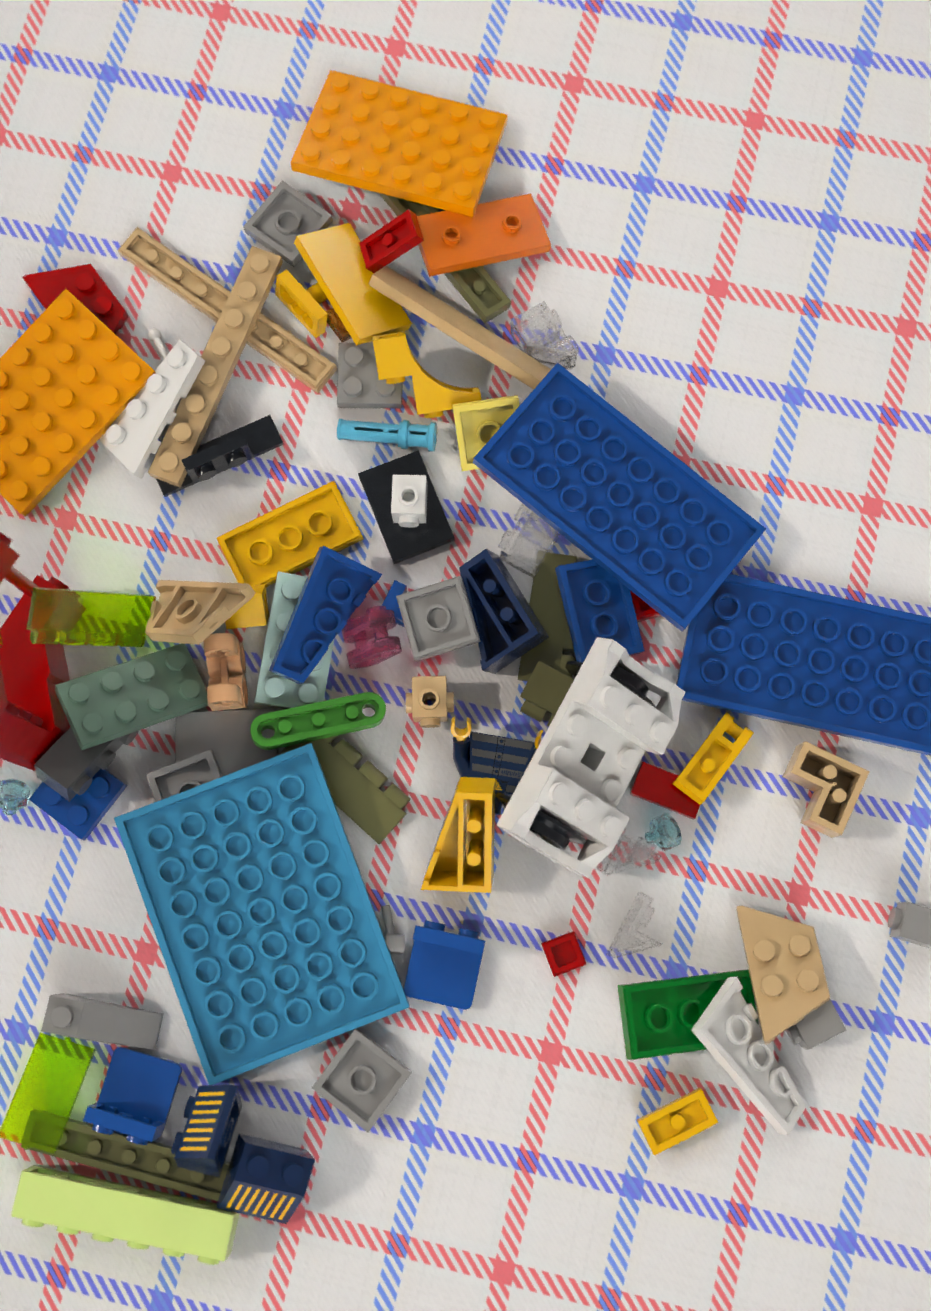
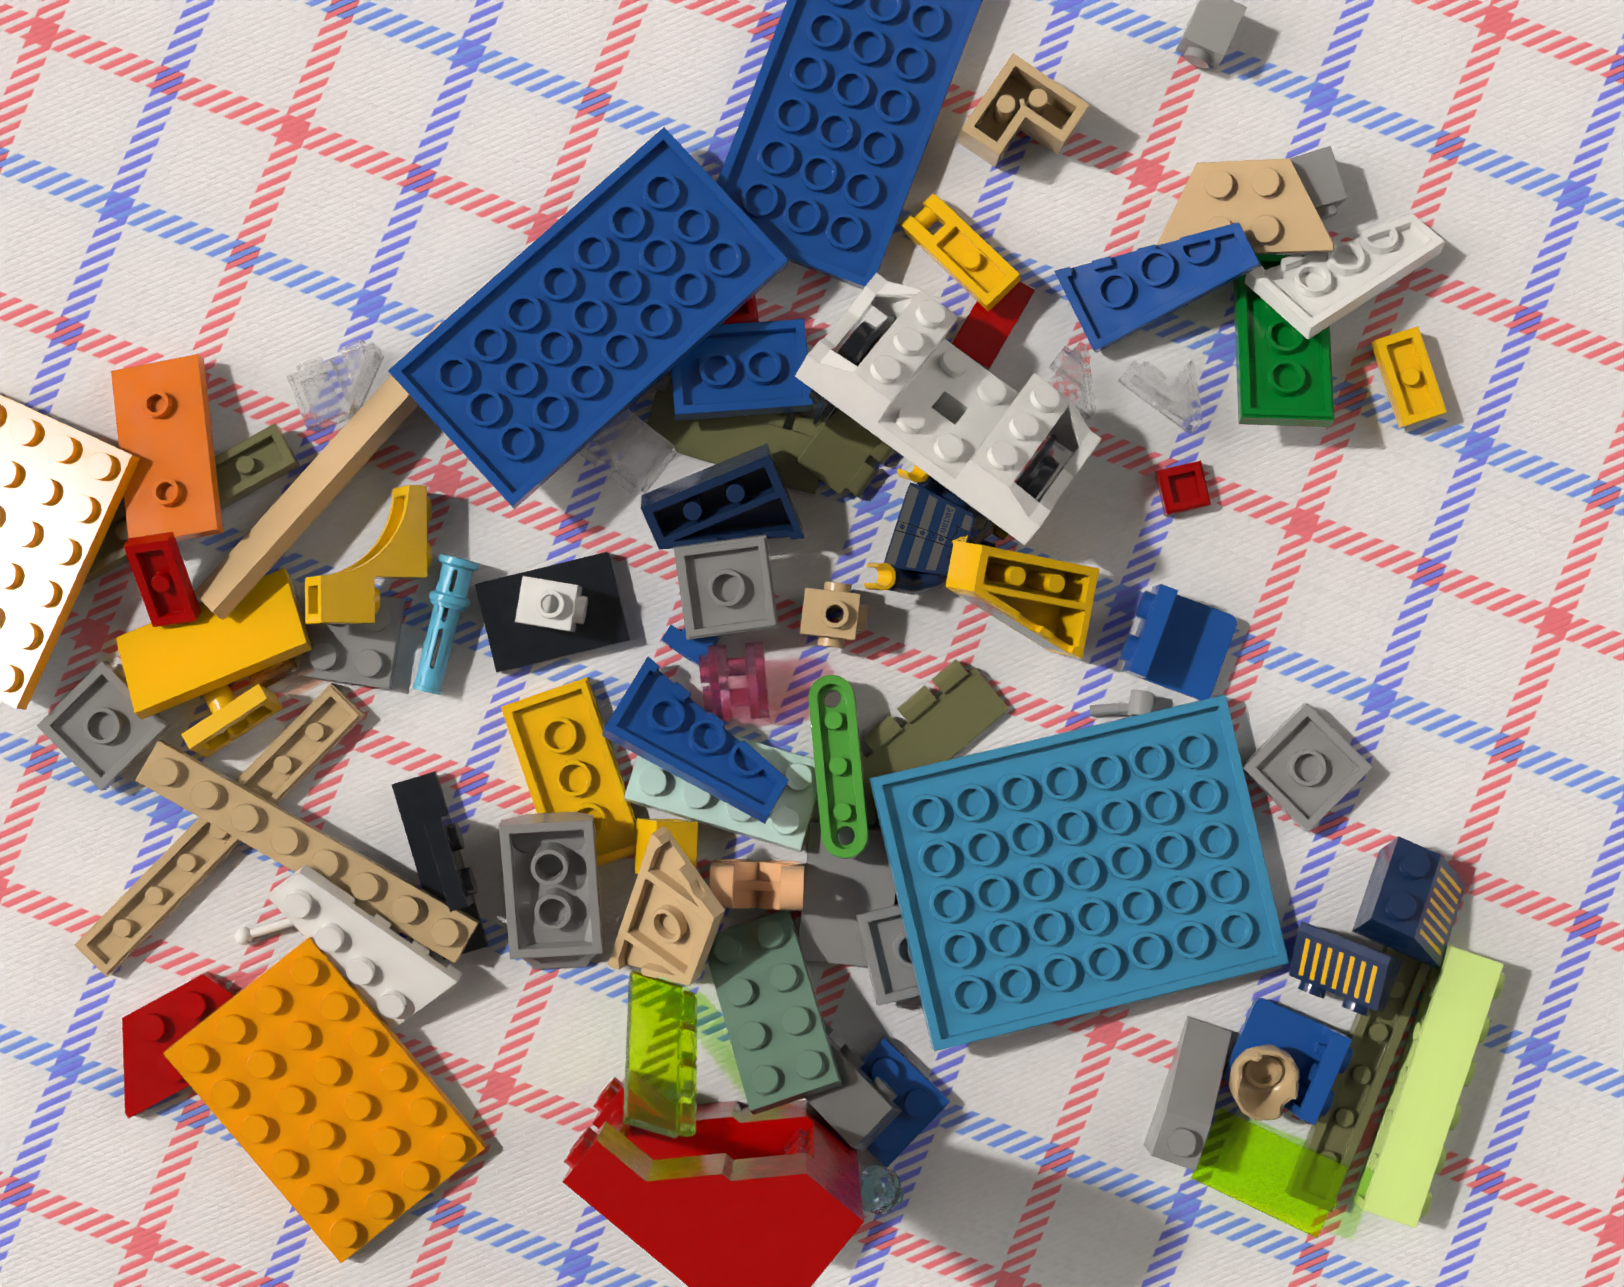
camera: 90 degrees left, 10 degrees up
light yellow plate [452,395,520,471] -> none
clear light blue tile [645,813,682,851] -> none
none -> light grey slope [499,812,603,969]
none -> blue wing [1054,222,1262,353]
none -> tan hair [1229,1044,1300,1121]

